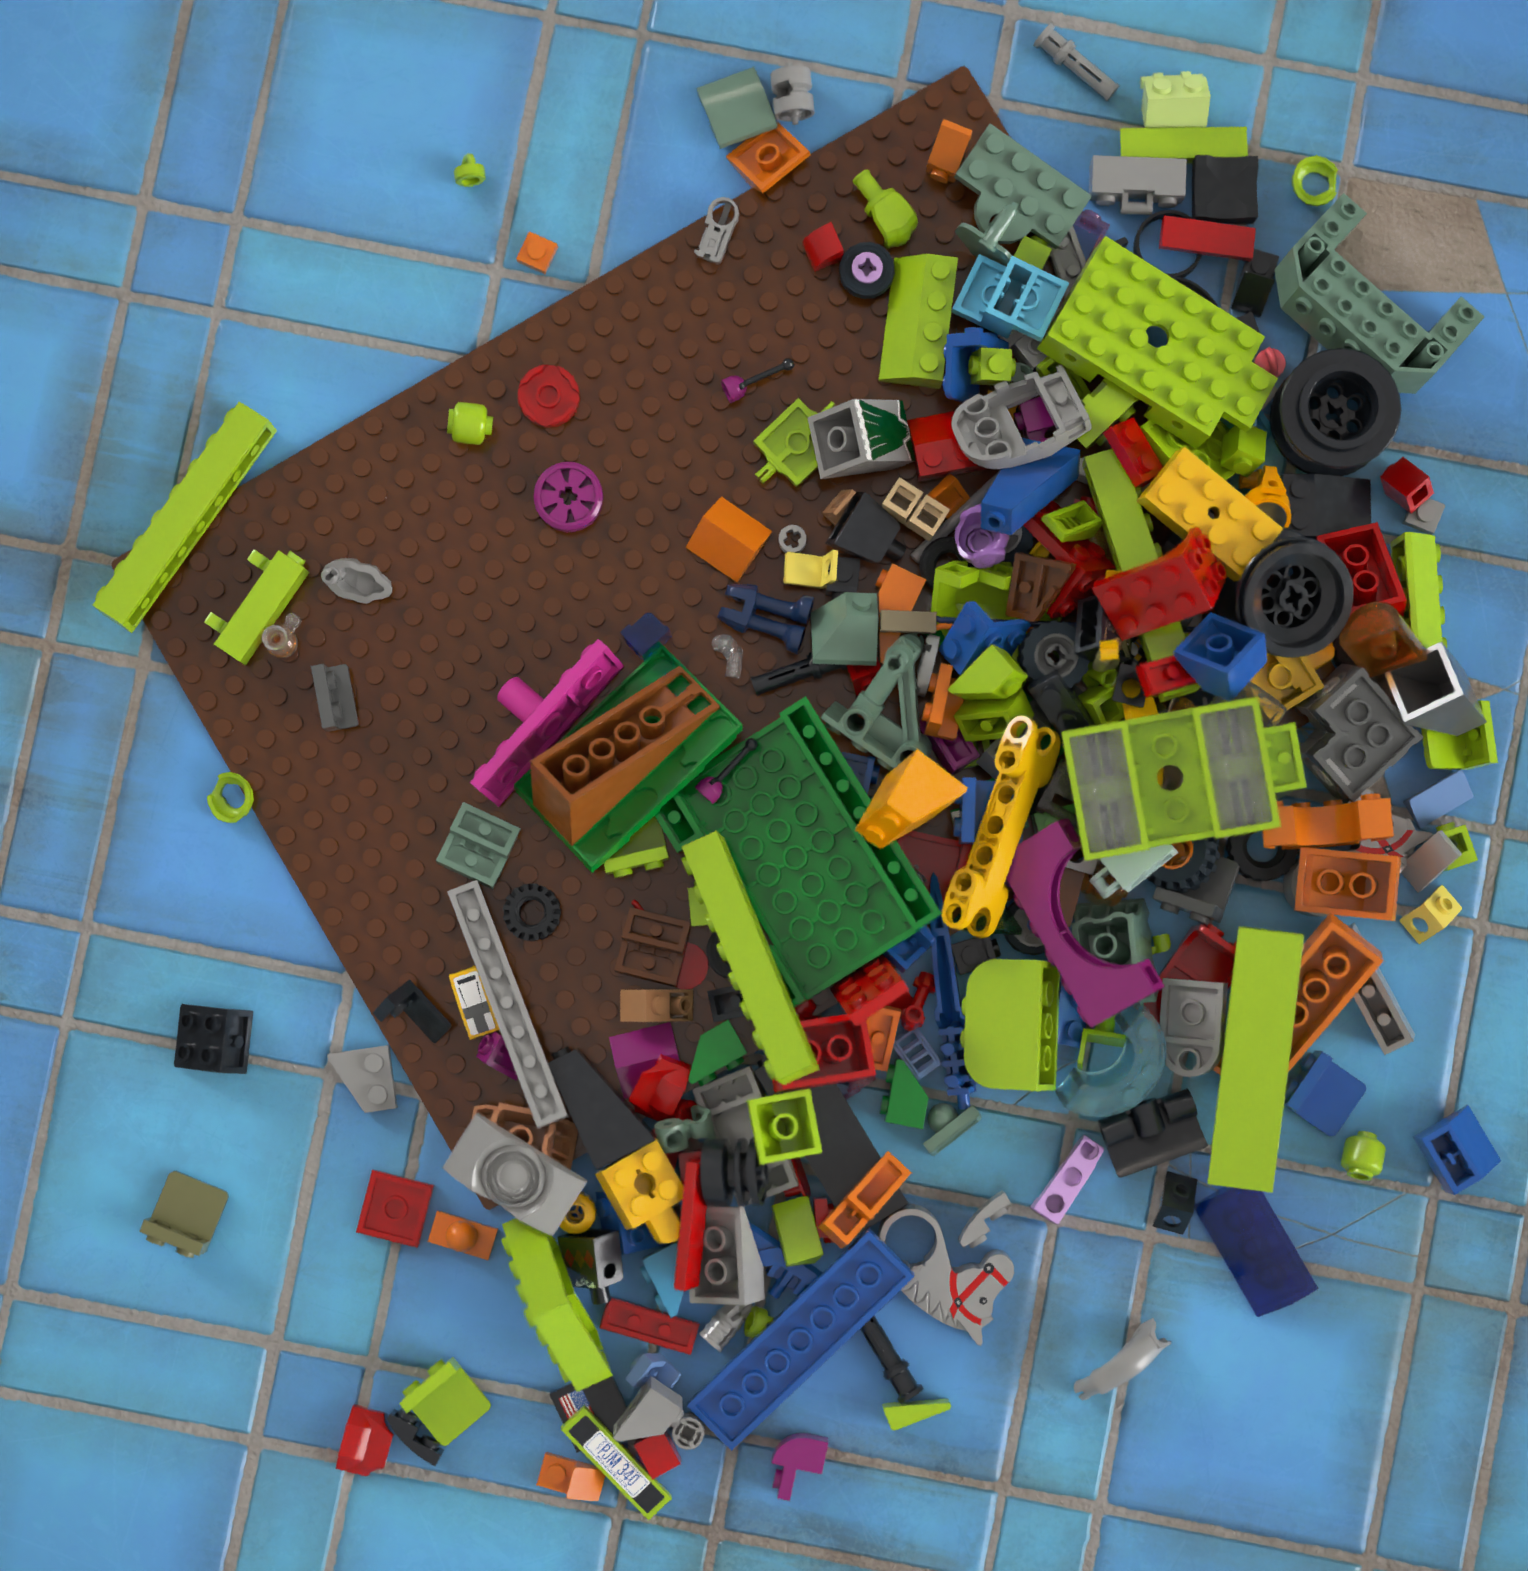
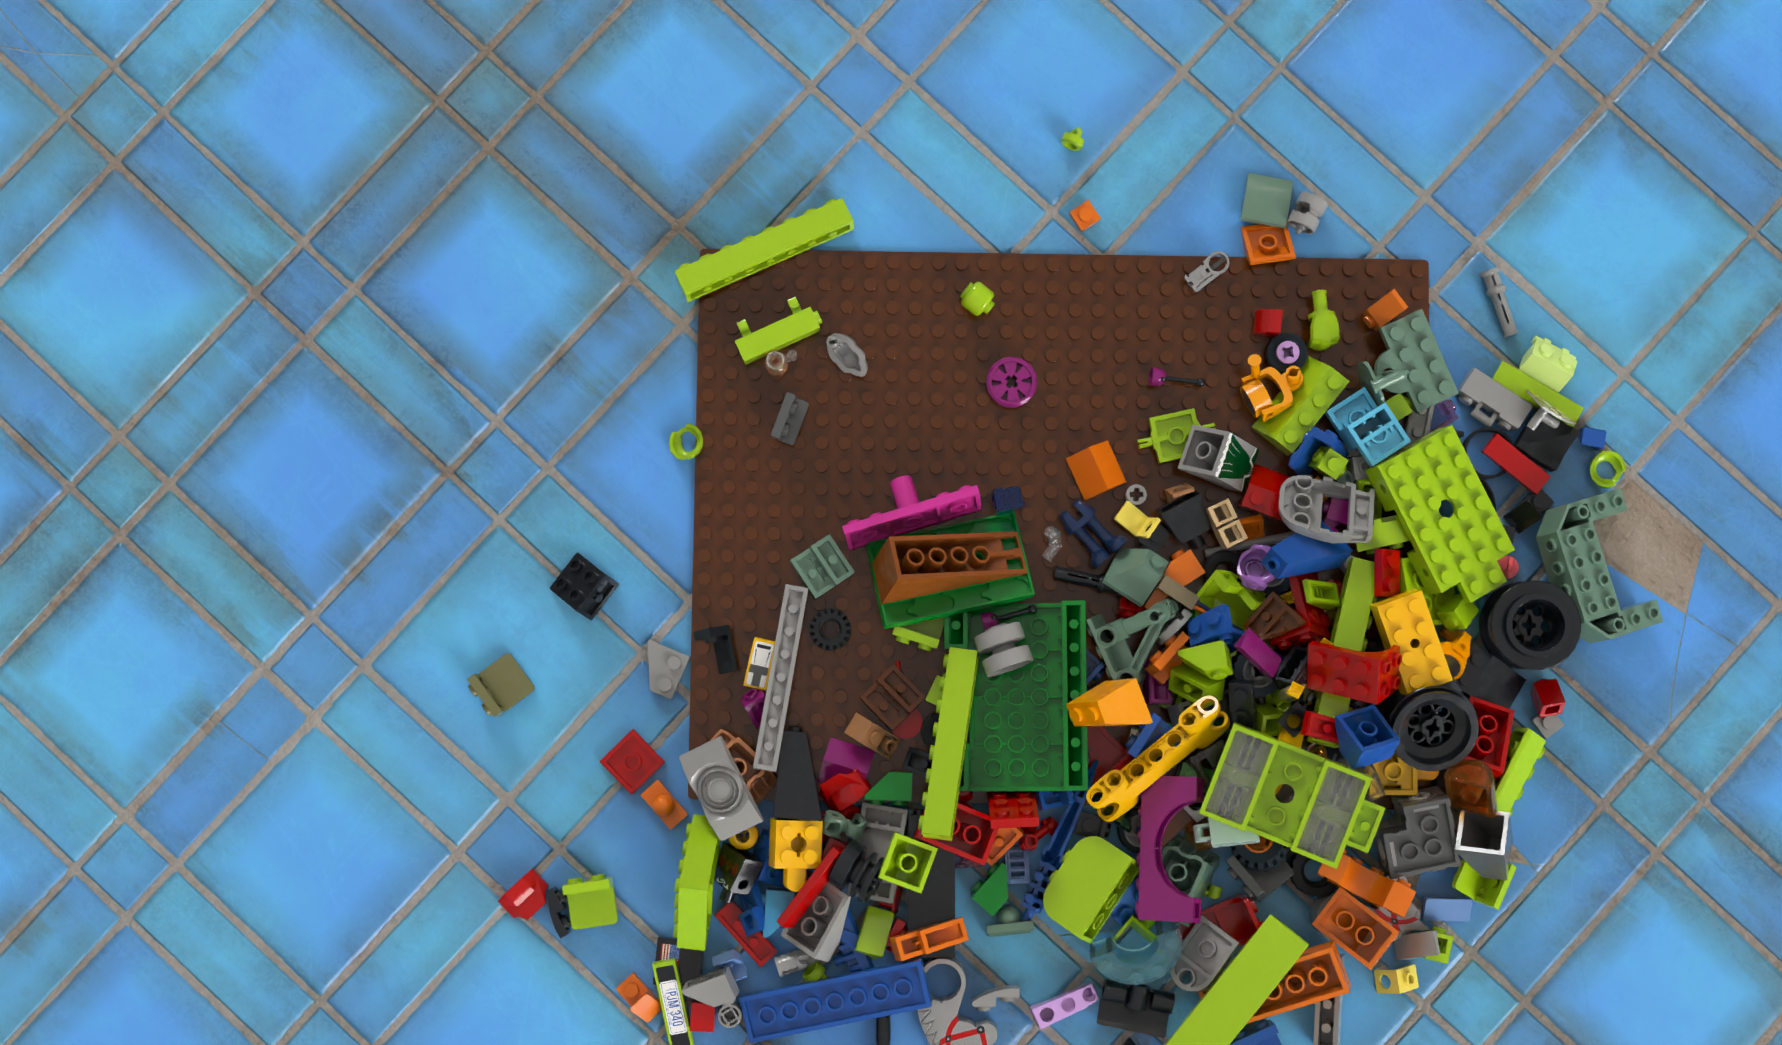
camera: 30 degrees right, 0 degrees up
red tile [517,364,580,428] -> none
none -> blue slope [737,881,764,937]
none -> light grey wheel [974,622,1034,677]
none -> magenta slope [1234,628,1282,678]
none -> light orange piece [1240,354,1303,422]
none -> light grey shield [1526,390,1576,430]
none -> blue slope [1577,427,1607,450]

